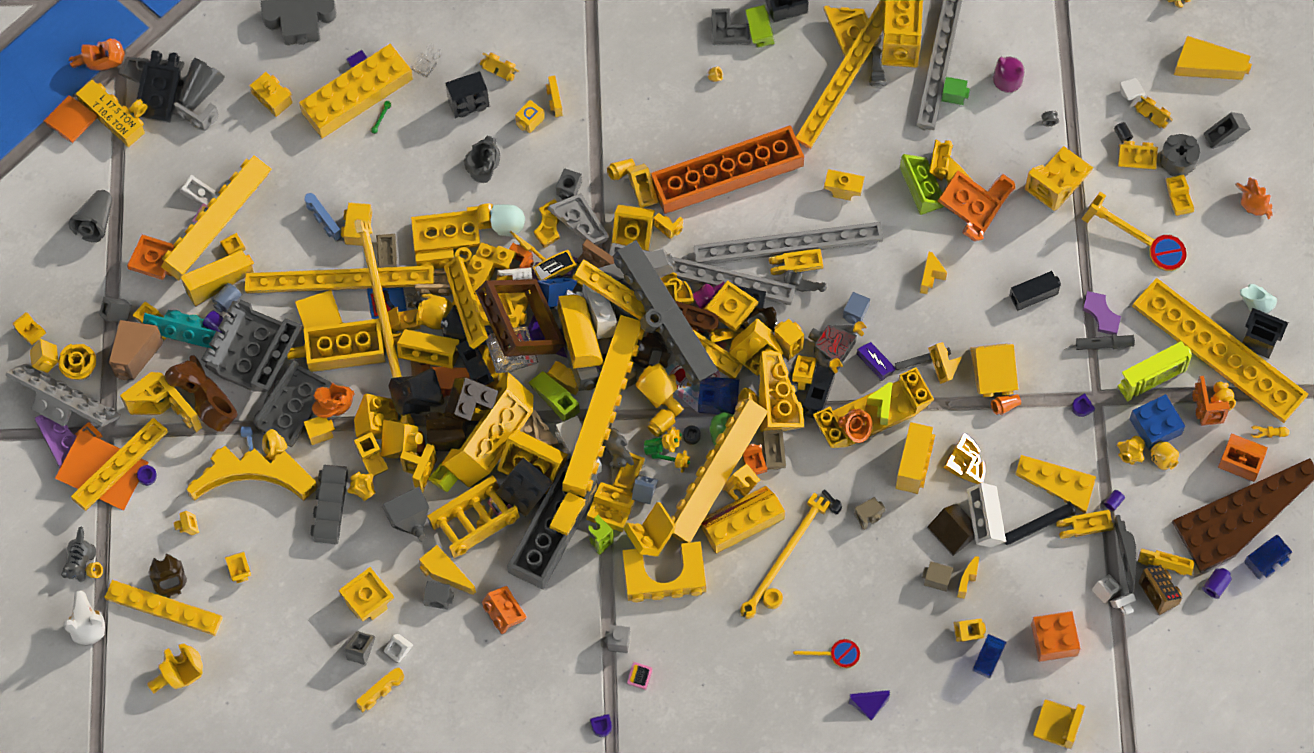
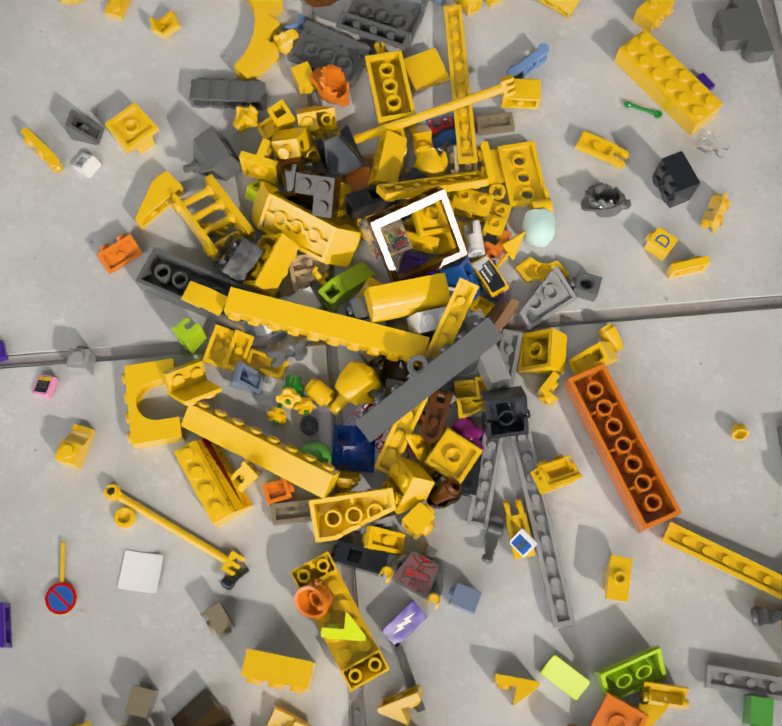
camera: 85 degrees right, 5 degrees up
dark grey brick [423,581,454,610] -> none
none -> yellow arch [54,424,95,470]
none -> white sticker [118,550,164,594]
none -> yellow piece [311,265,329,286]
none -> reddish brown cone [430,477,462,505]
none -> black brick [480,386,530,440]
none -> slope [509,529,537,557]
none -> yellow hinge [530,454,583,495]
none -> neon yellow slope [540,654,590,700]
none -> yellow hinge [575,130,630,169]

